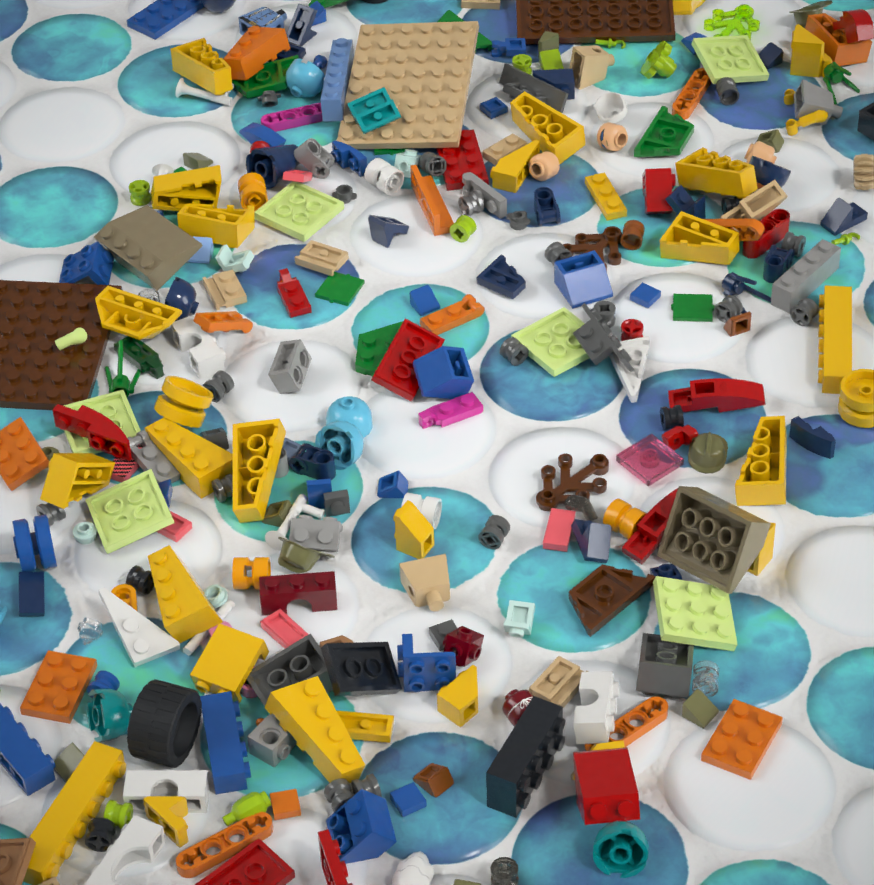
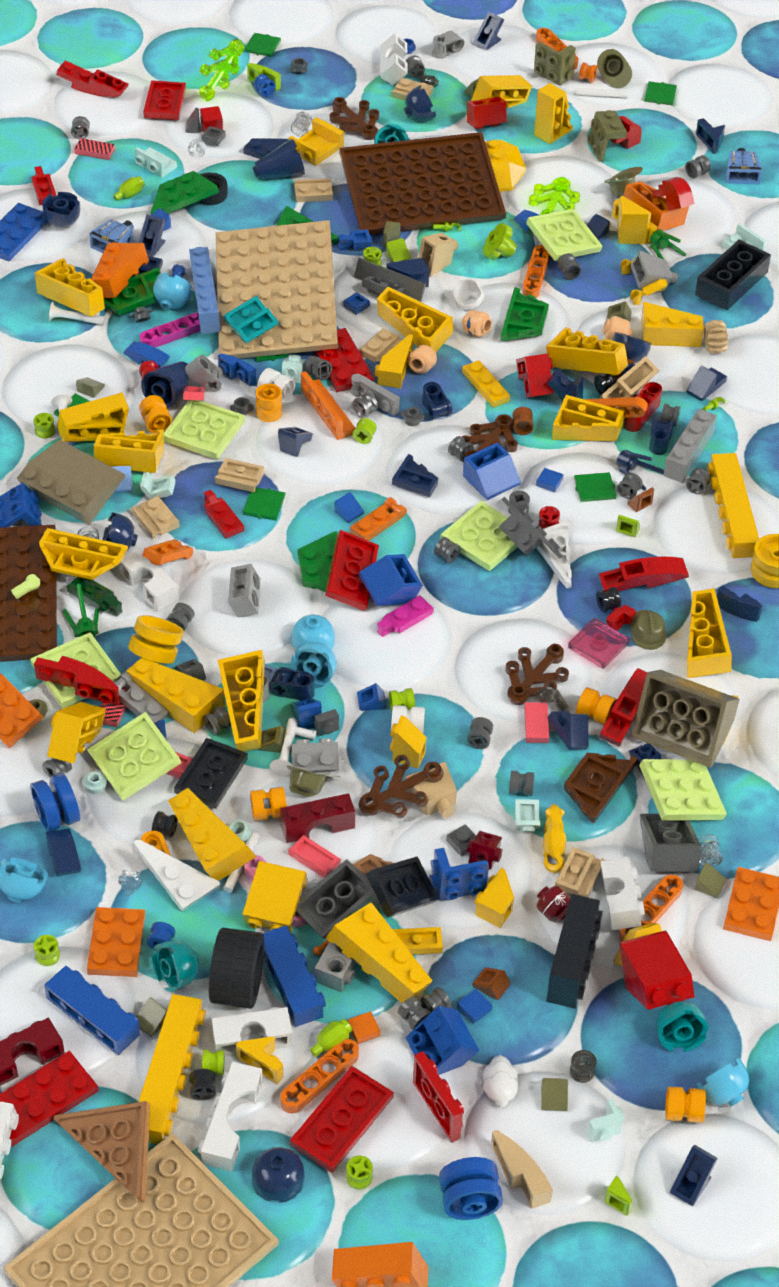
camera: 15 degrees left, 5 degrees up
none -> black plate [174,738,248,809]
none -> light orange wheel [256,383,282,422]
none -> reddish brown plant [358,755,444,818]
none -> lime wheel [389,688,415,712]
none -> dark grey wheel [509,770,534,796]
none -> yellow animal [543,803,566,873]
none -> lime slope [616,514,640,538]
none -> yellow wedge [641,302,704,347]

